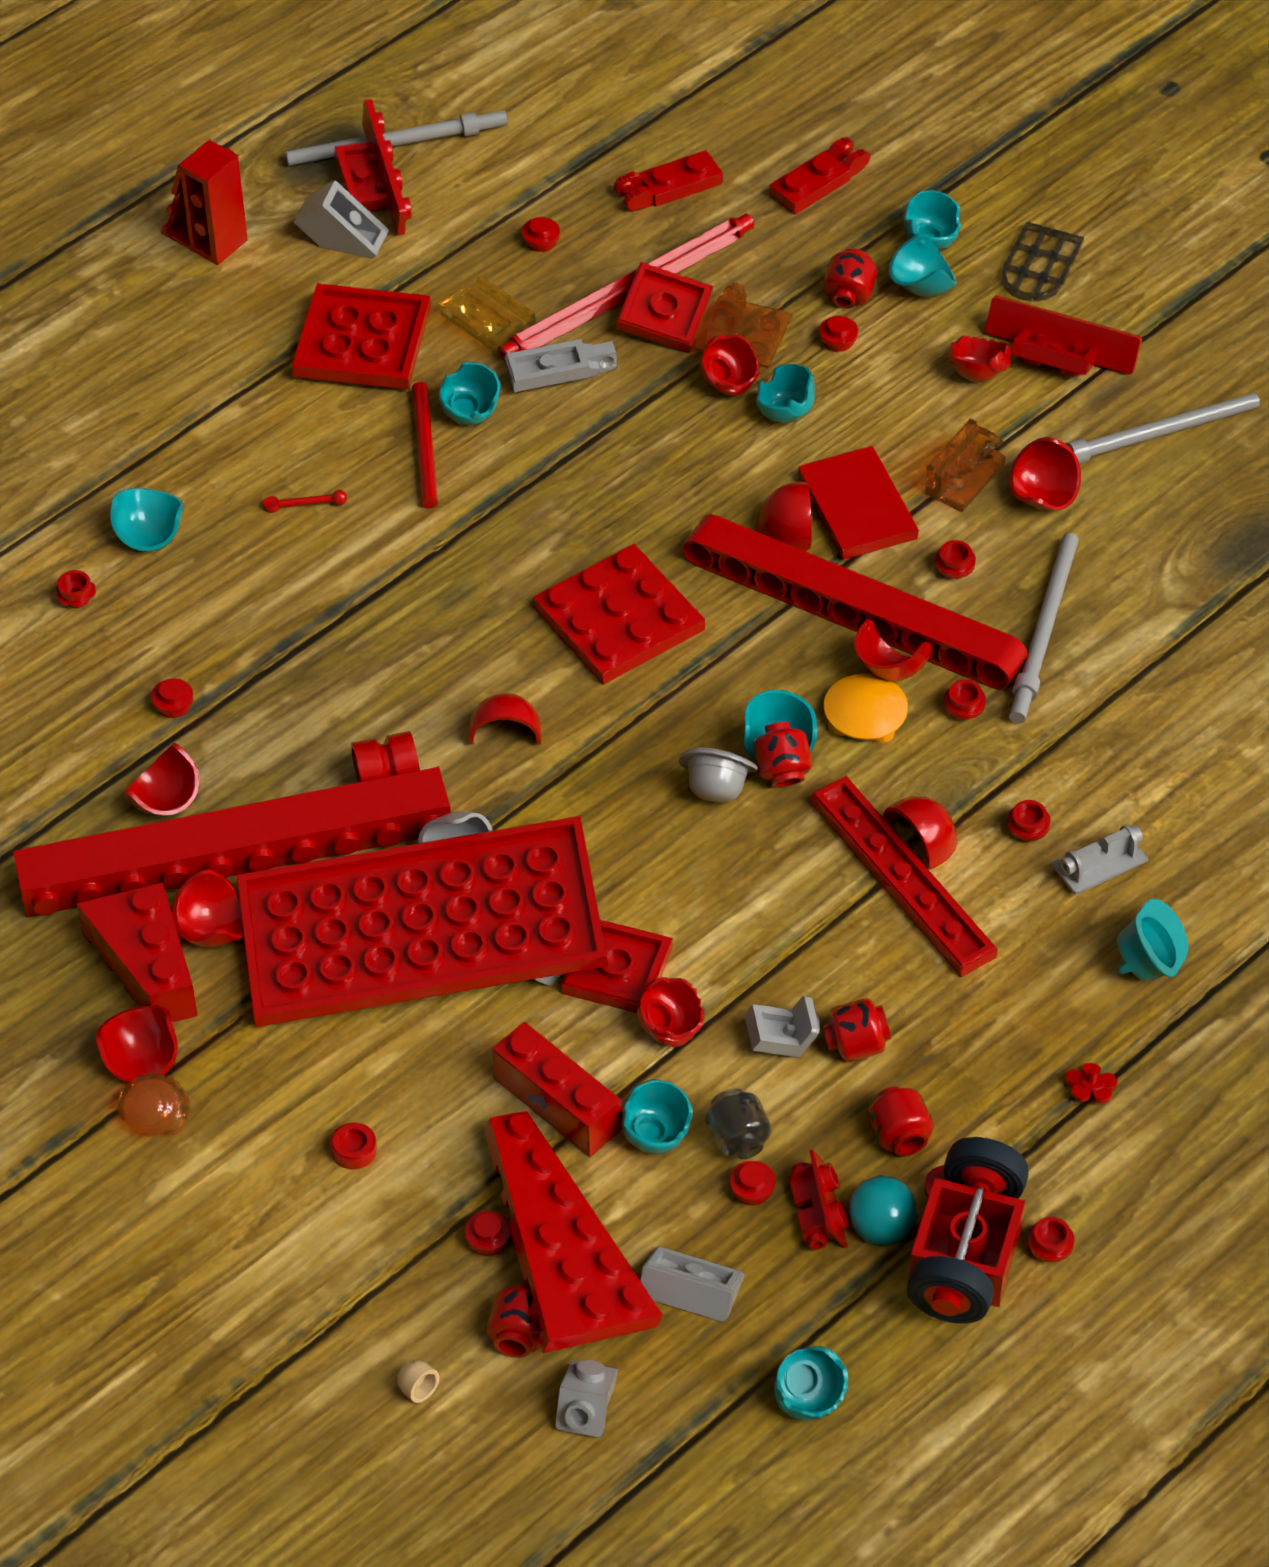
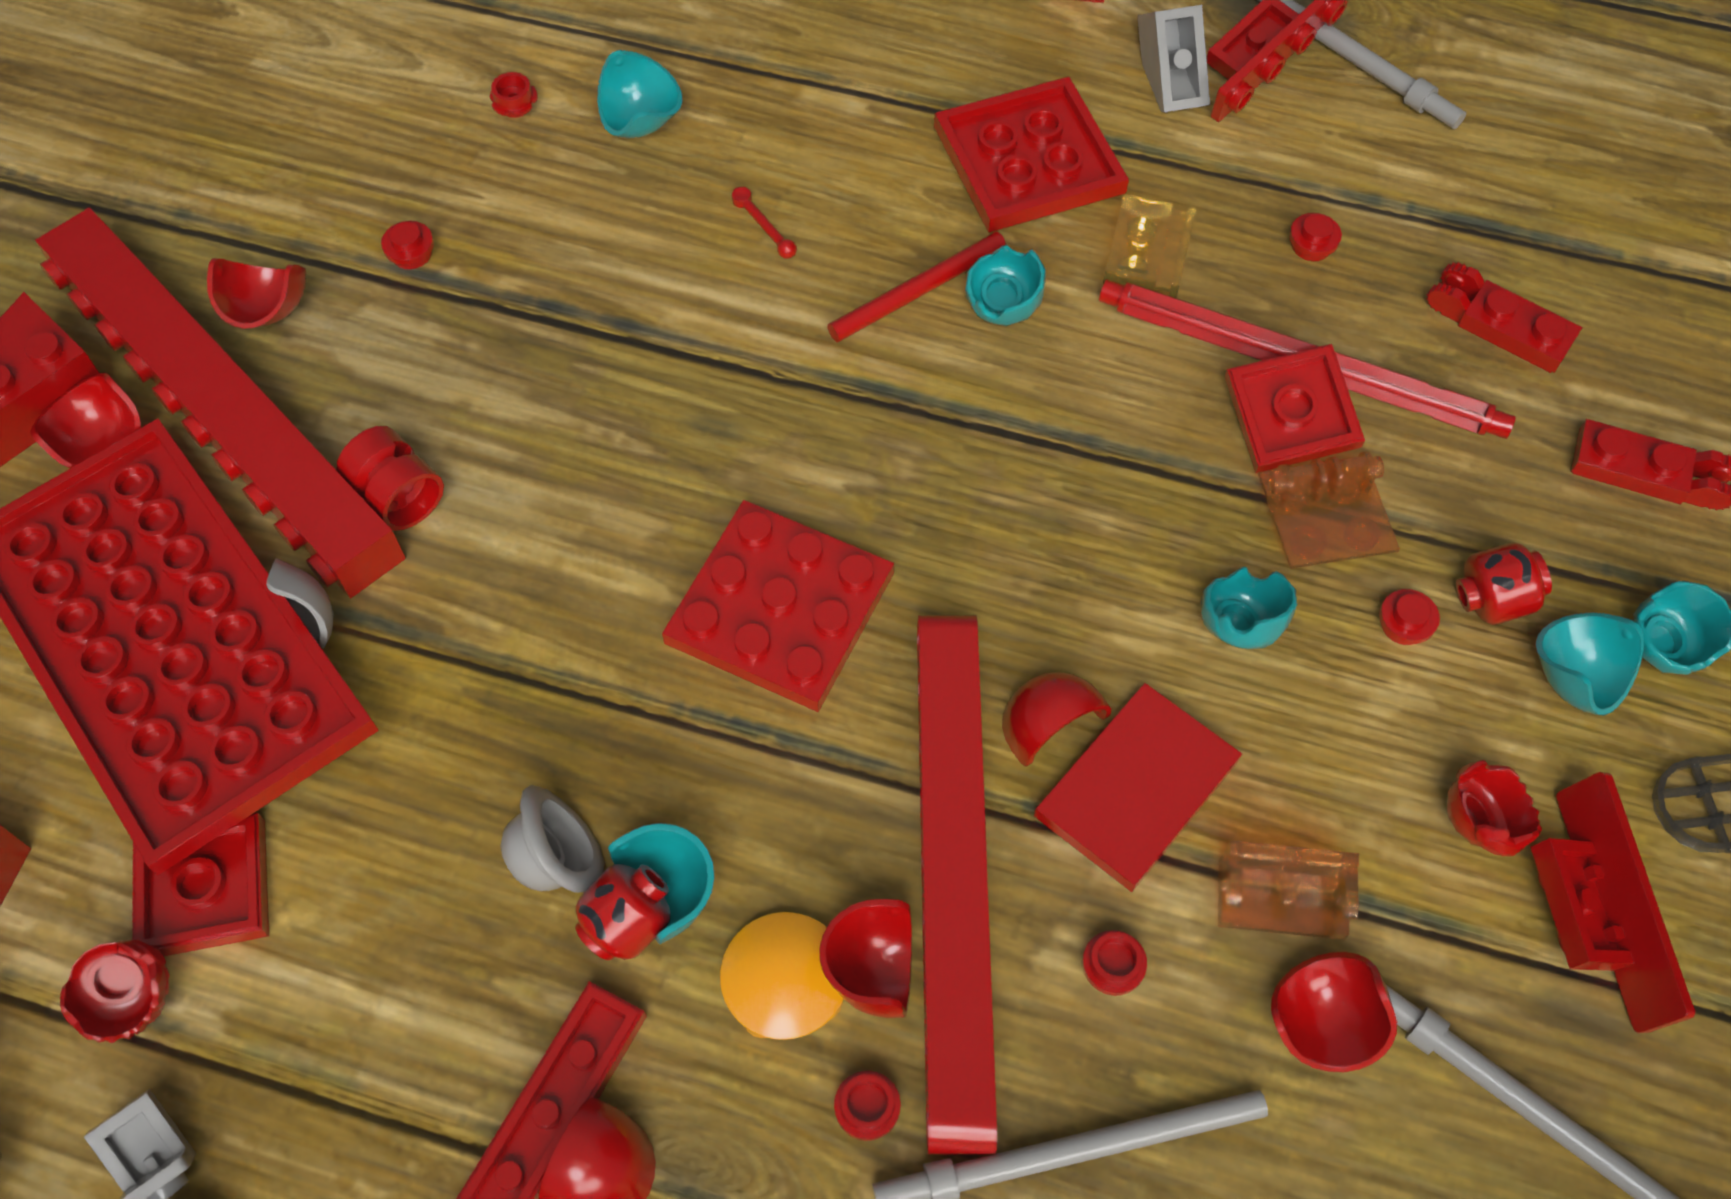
camera: 60 degrees right, 10 degrees up
red helmet [469,693,542,744] -> none
light grey hinge [505,339,617,392] -> none
red hair [700,334,760,396] -> none

